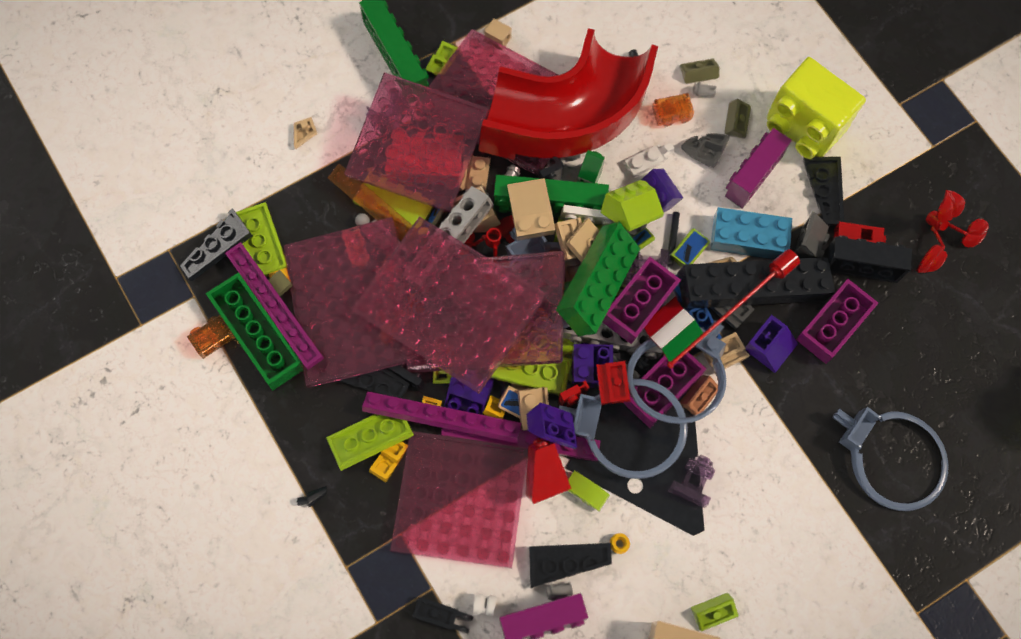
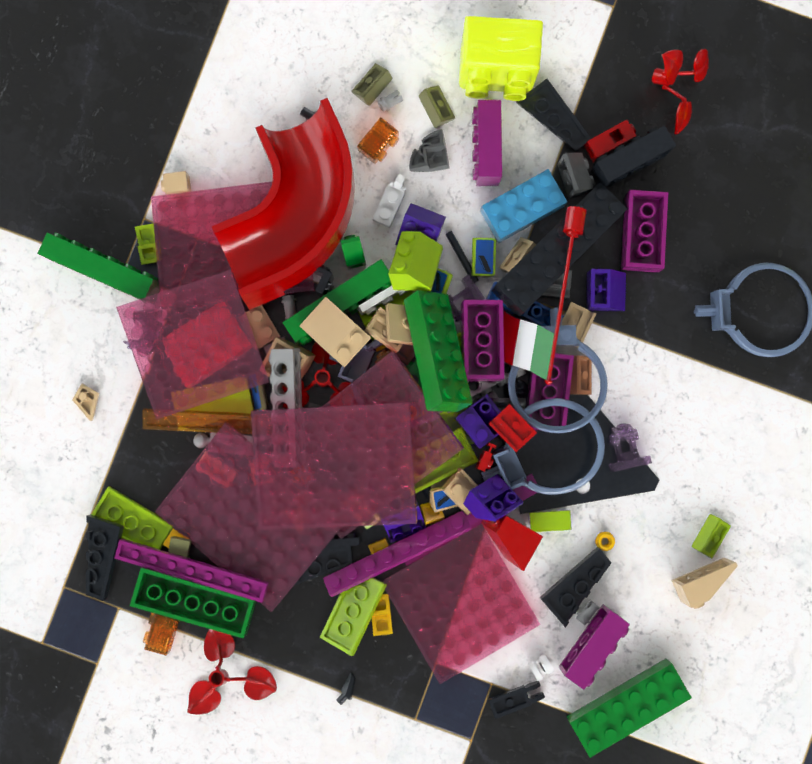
camera: 35 degrees left, 15 degrees up
none -> red plant [187,629,277,715]

